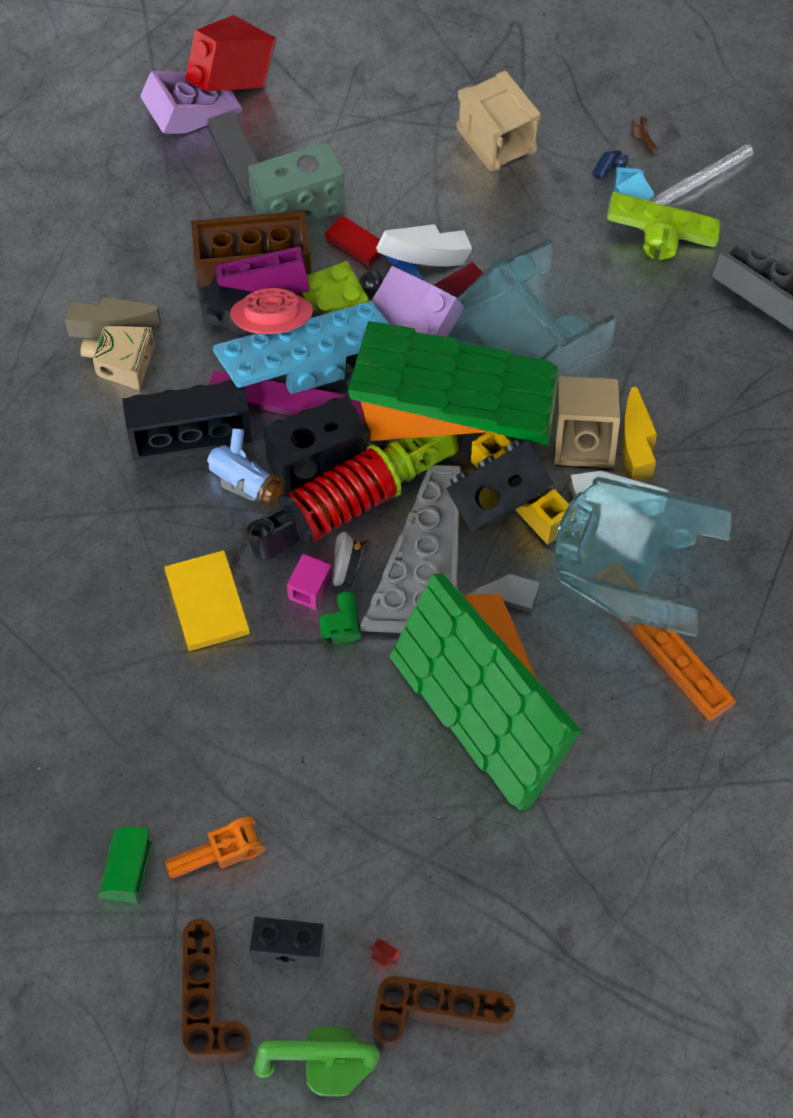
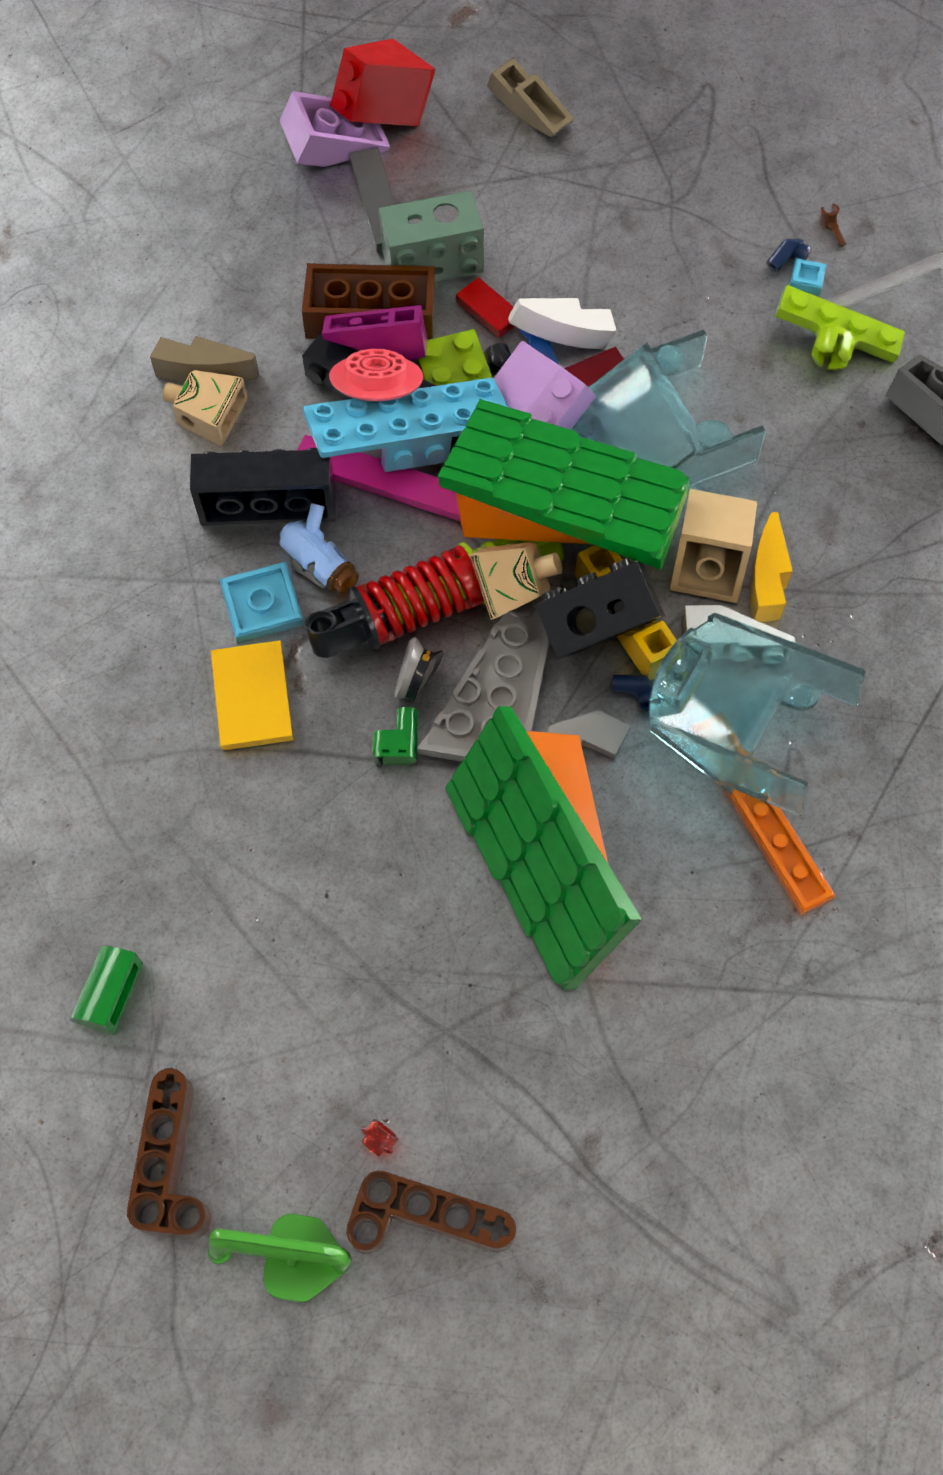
camera: 10 degrees right, 5 degrees up
orange connector [165,816,266,878] -> none
black brick [249,916,325,970] -> none
black piece [264,395,368,494] -> none
dark pink brick [287,554,332,610] -> none
tan container [457,70,541,172] -> none
medium azure tile [616,171,655,200] -> none
none -> medium azure tile [219,561,304,643]
none -> tan torso [470,542,562,619]
none -> dark tan slope [487,57,575,137]
none -> dark blue arm [612,675,661,711]

